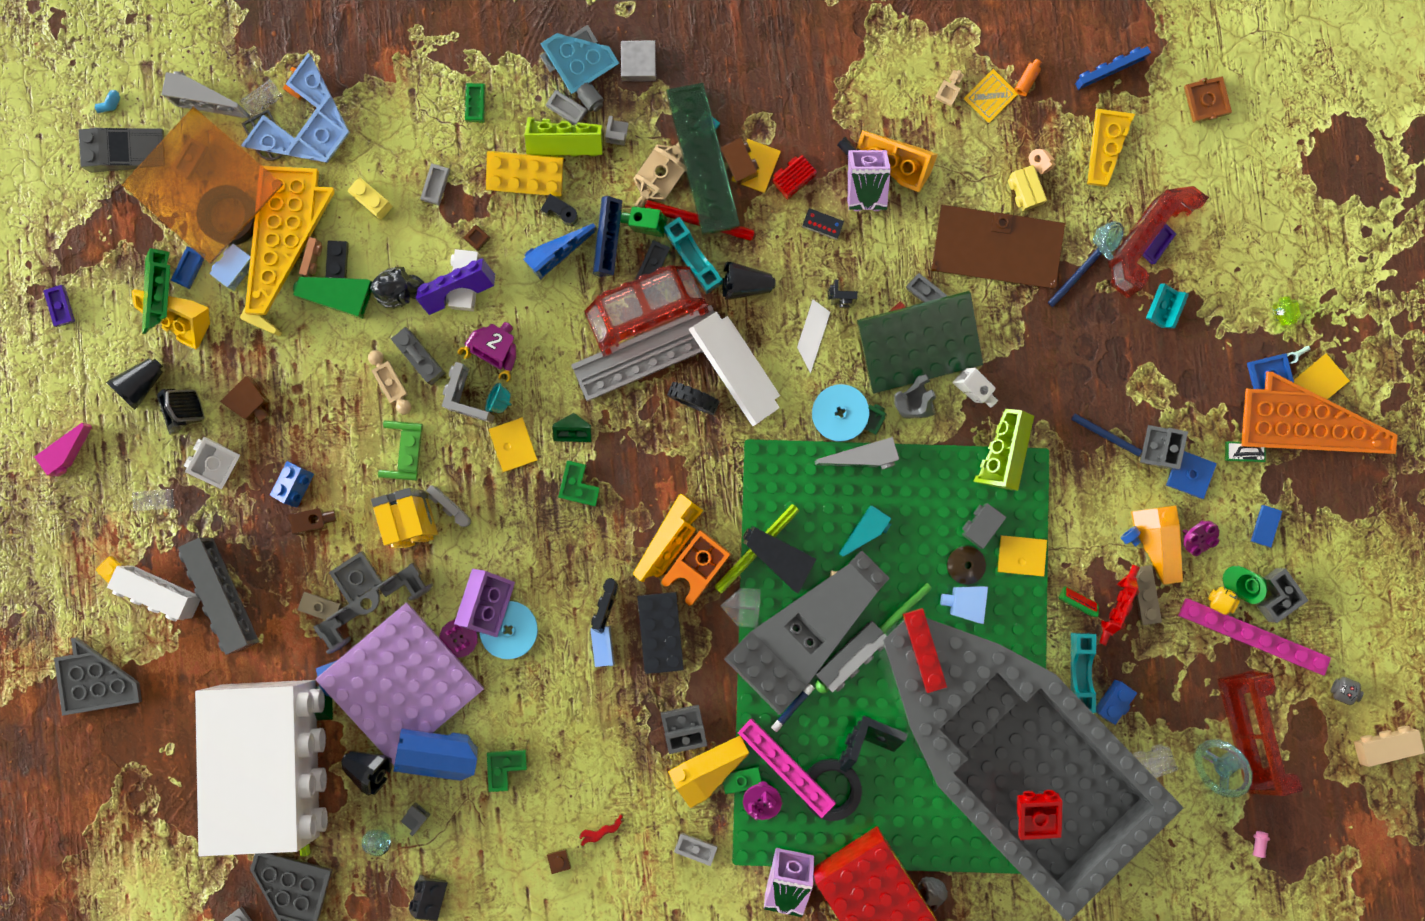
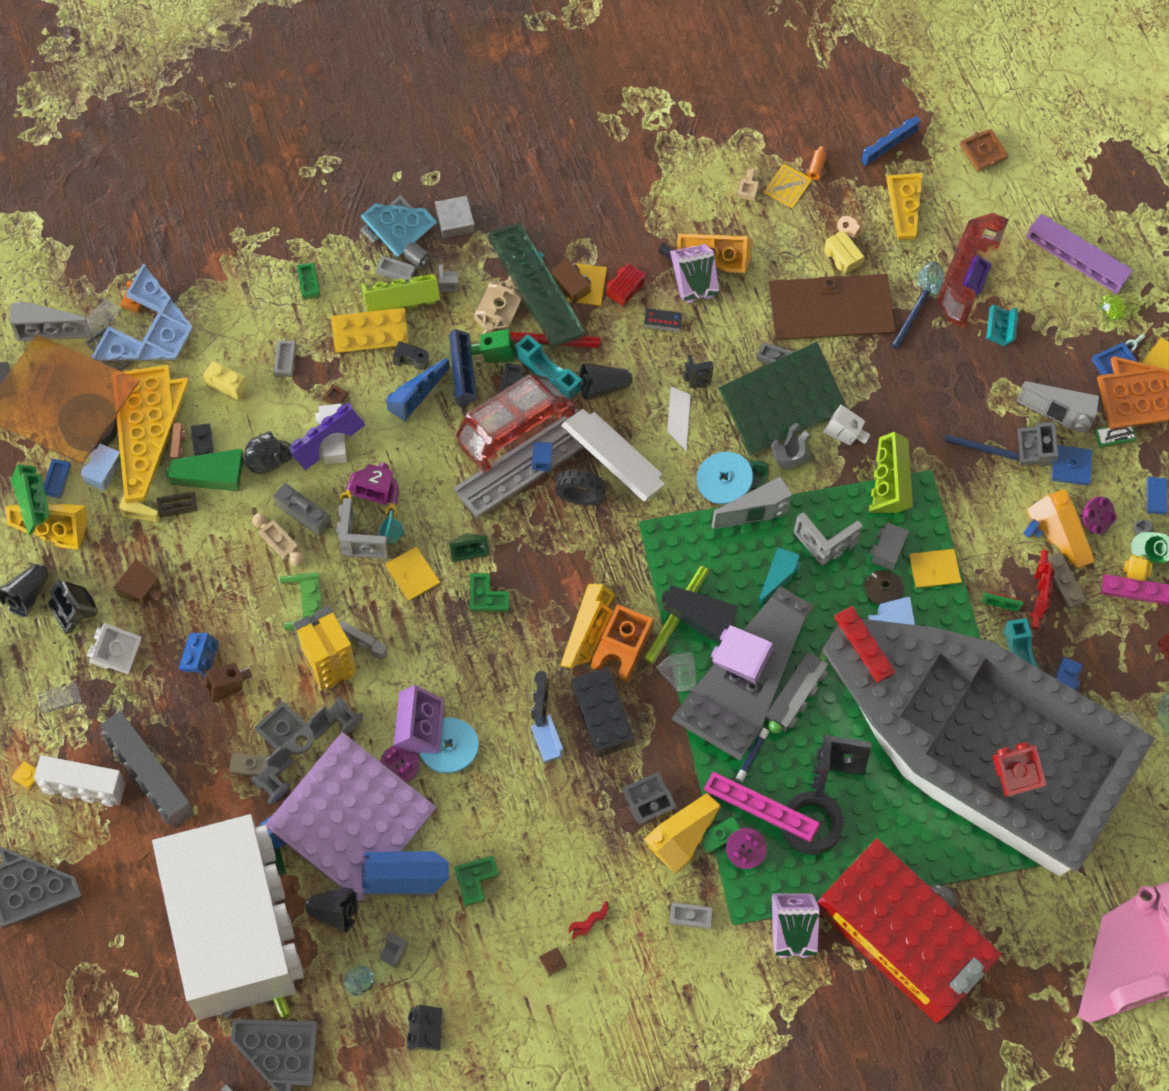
camera: 15 degrees left, 20 degrees down
none -> dark brown tile [157,491,198,518]
none -> blue panel [532,442,552,471]
none -> lavender slope [711,625,773,684]
none -> light grey bracket [793,512,863,566]
none -> light grey slope [1017,381,1099,432]
none -> medium lavender brick [1026,214,1133,294]
none -> dark grey tile [1134,519,1153,535]

